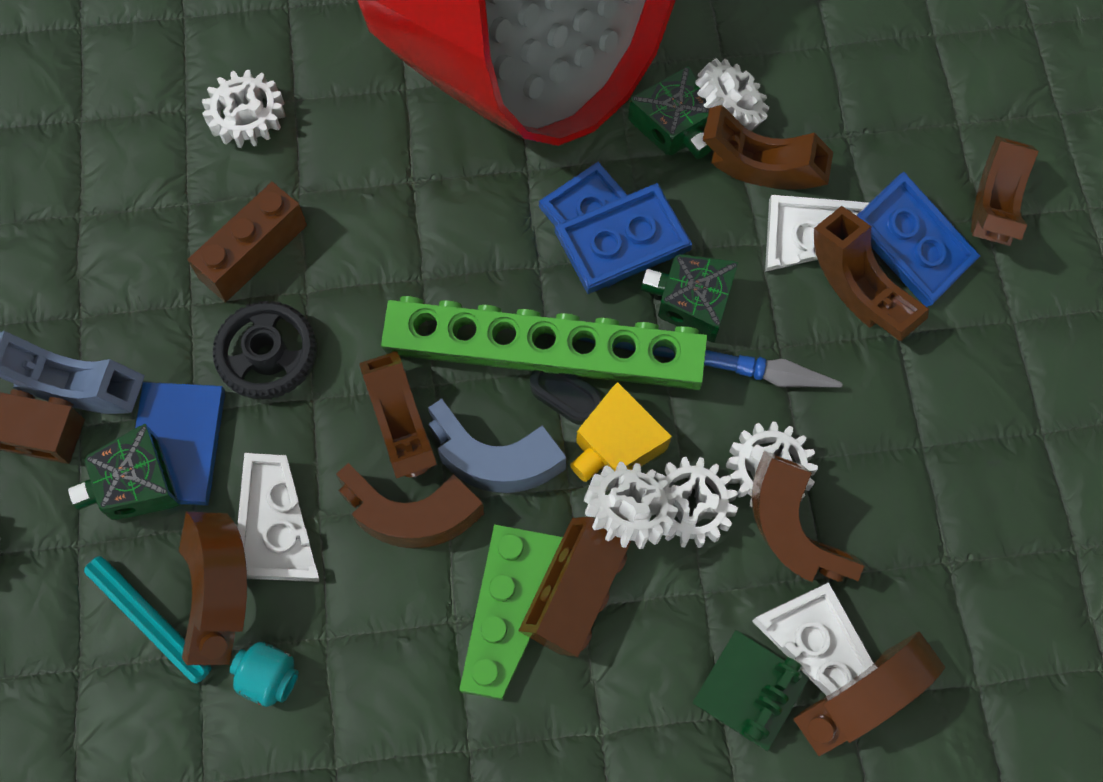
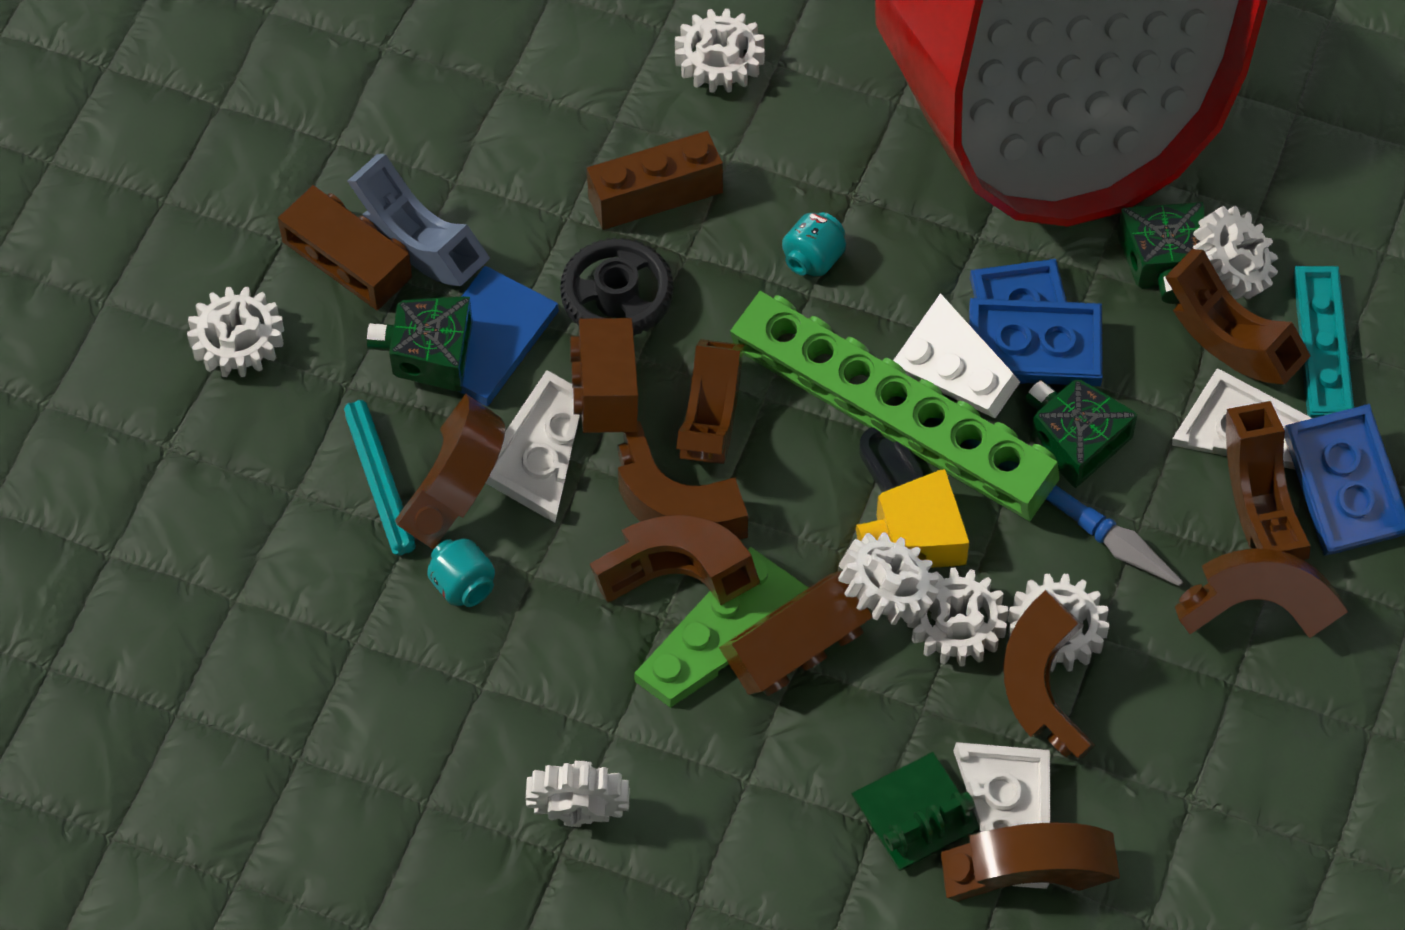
camera: 30 degrees right, 10 degrees down
sand blue arch [428,399,567,493] -> none
none -> reddish brown brick [570,318,638,433]
none -> reddish brown arch [590,515,761,605]
none -> teal head [782,212,846,277]
none -> white wing [893,293,1020,418]
none -> reddish brown arch [1175,548,1348,638]
none -> teal tile [1293,266,1354,418]

